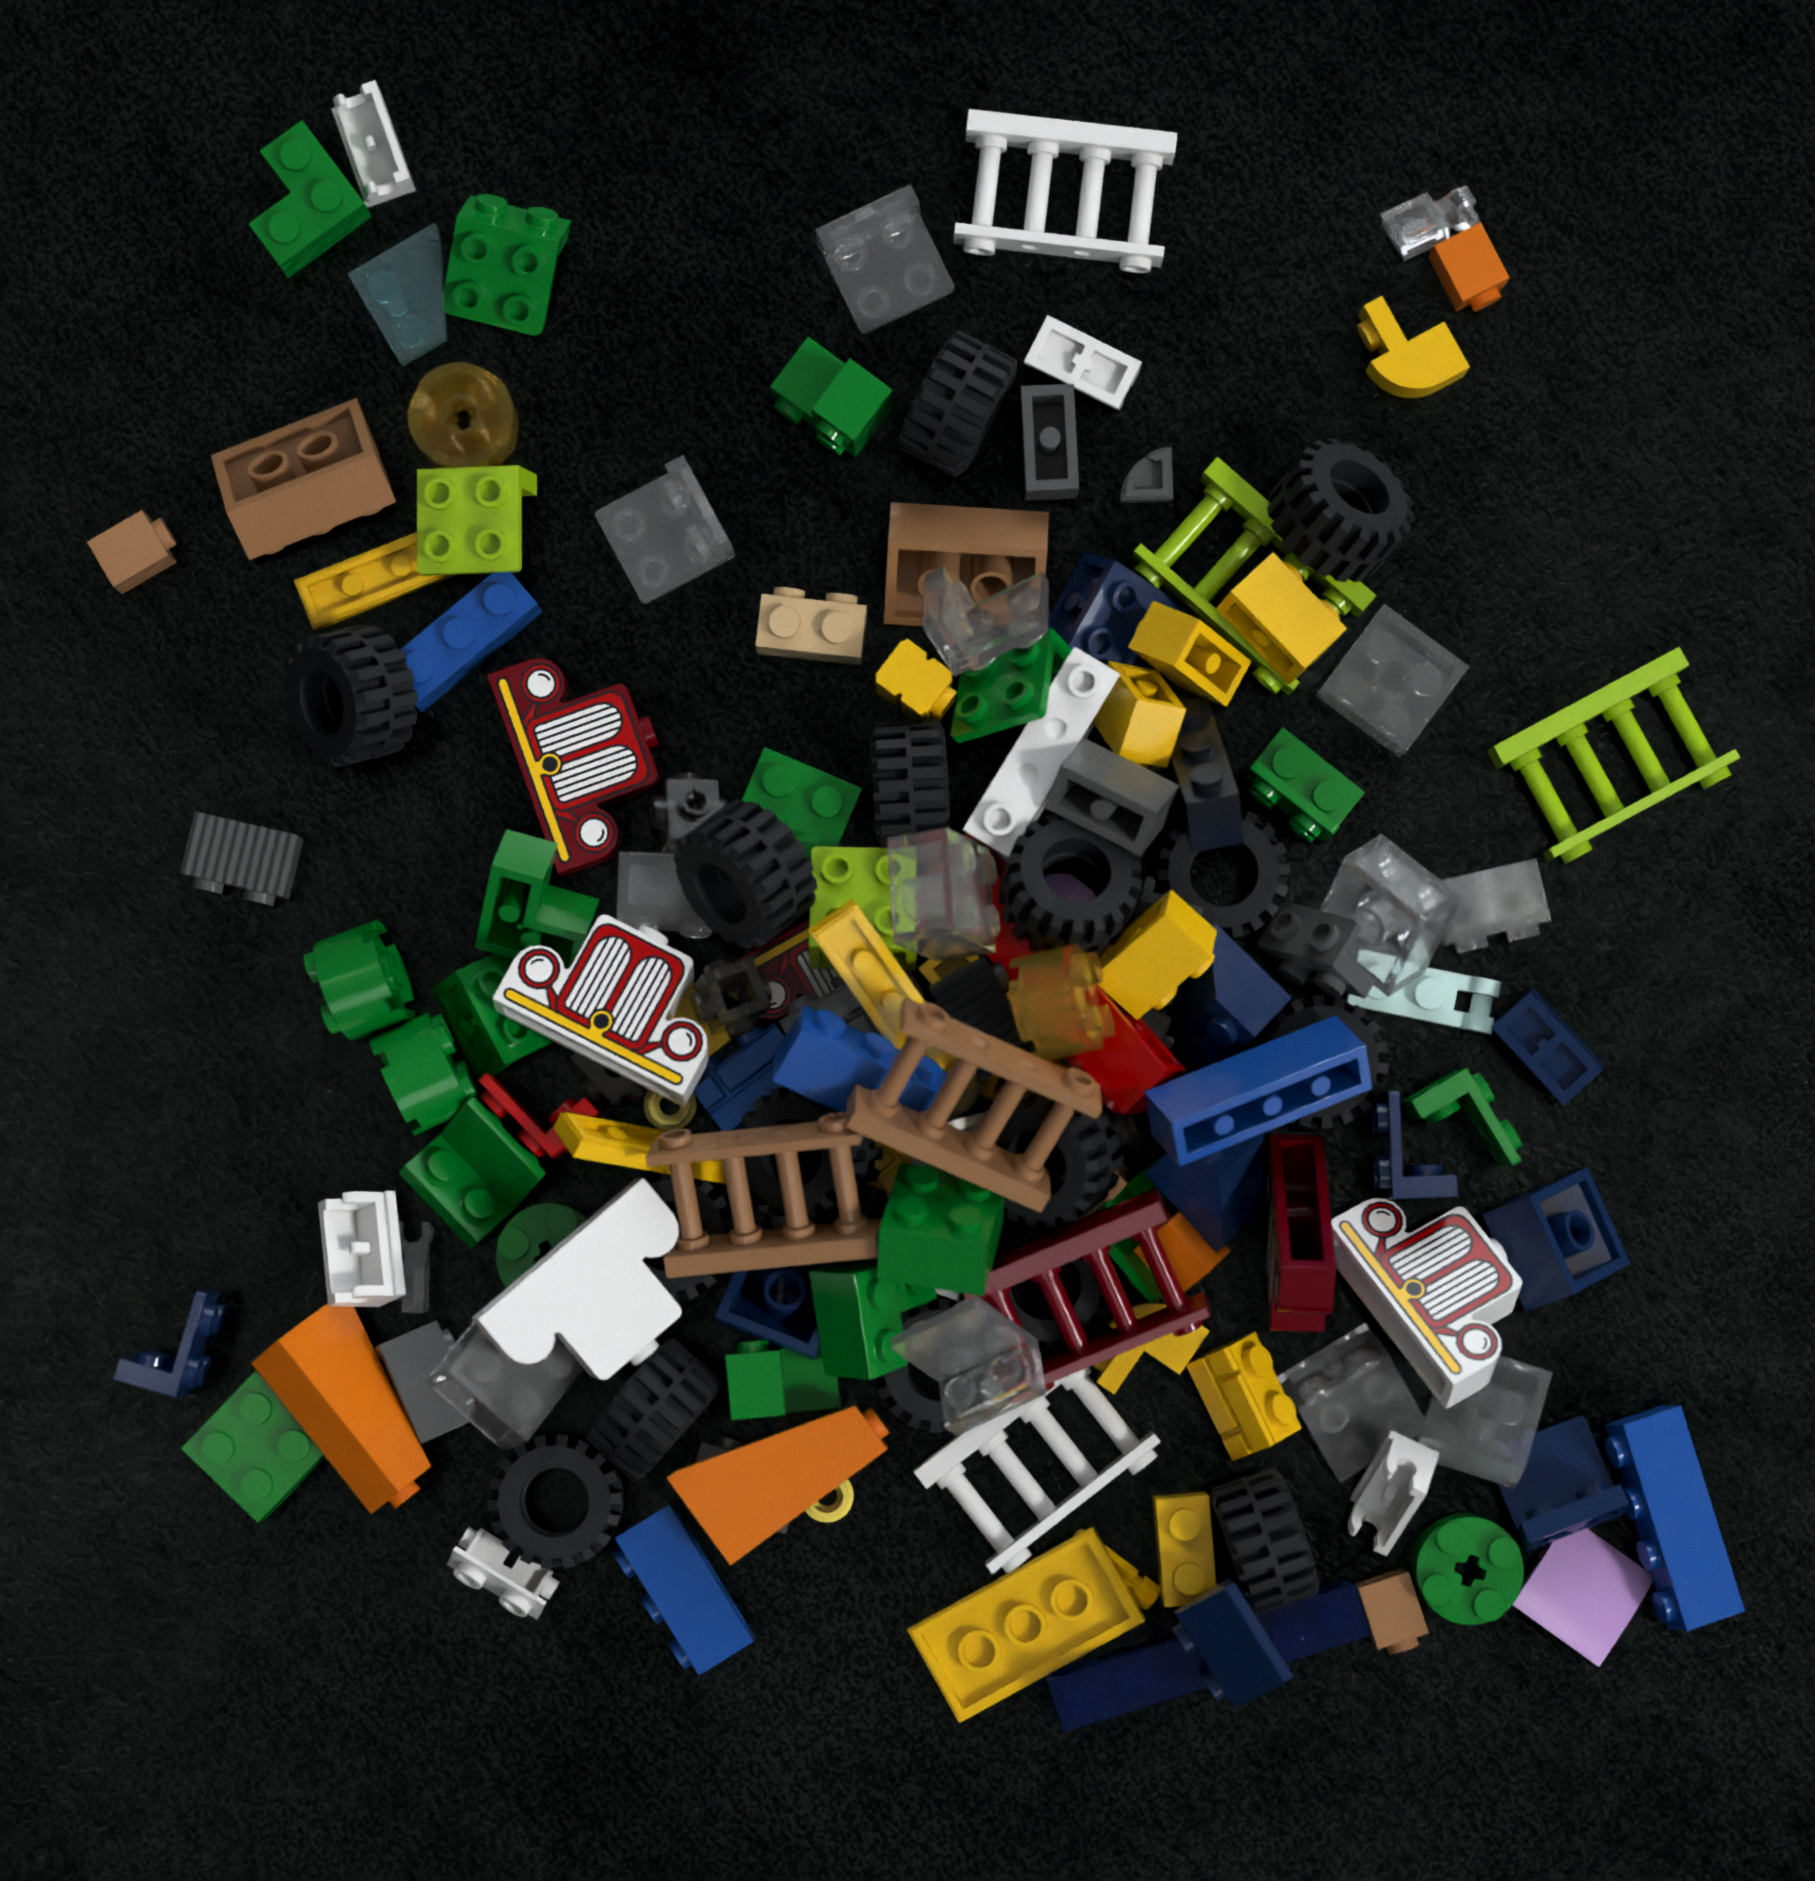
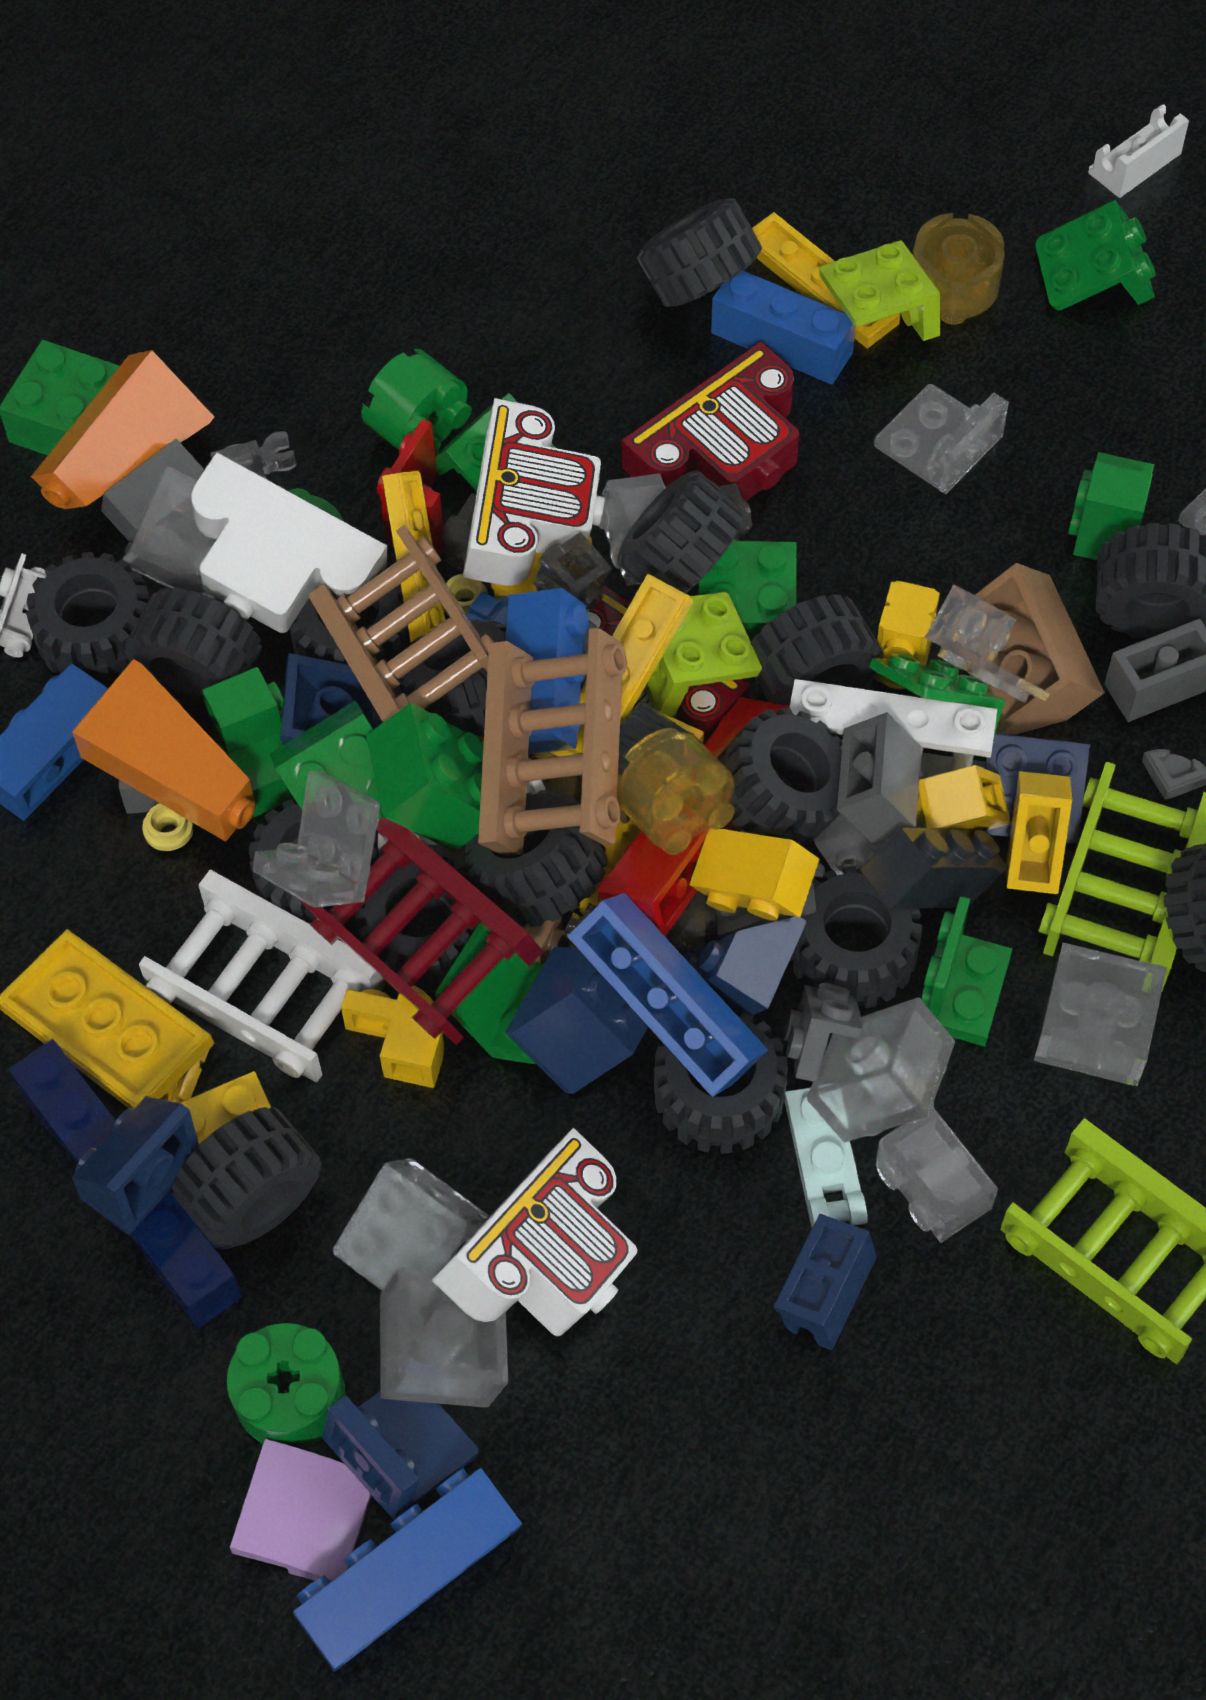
camera: 70 degrees right, 25 degrees down
medium nougat brick [87,510,177,594] -> none
dark blue bracket [114,1289,226,1397] -> none
dark grey brick [180,811,303,906] -> none
medium nougat slope [211,398,396,560] -> none
green brick [249,120,372,278] -> none
green brick [304,920,415,1041] -> none
white hinge [318,1191,406,1307] -> none
clear light blue wing [347,223,447,367] -> none
green bracket [399,1097,545,1250] -> none
green brick [475,829,600,969] -> none
tan brick [756,587,867,665] -> none
clear brick [887,828,1000,962] -> none
orange brick [1133,1208,1231,1292] -> none
yellow brick [1186,1332,1302,1461] -> none
yellow brick [1216,552,1347,685] -> none
dark red brick [1265,1134,1336,1332] -> none
white hinge [1348,1430,1439,1556] -> none
medium nougat brick [1353,1568,1429,1654] -> none
dark blue bracket [1369,1091,1458,1200] -> none
green bracket [1400,1068,1522,1166] -> none
dark blue slope [1482,1167,1630,1312] -> none

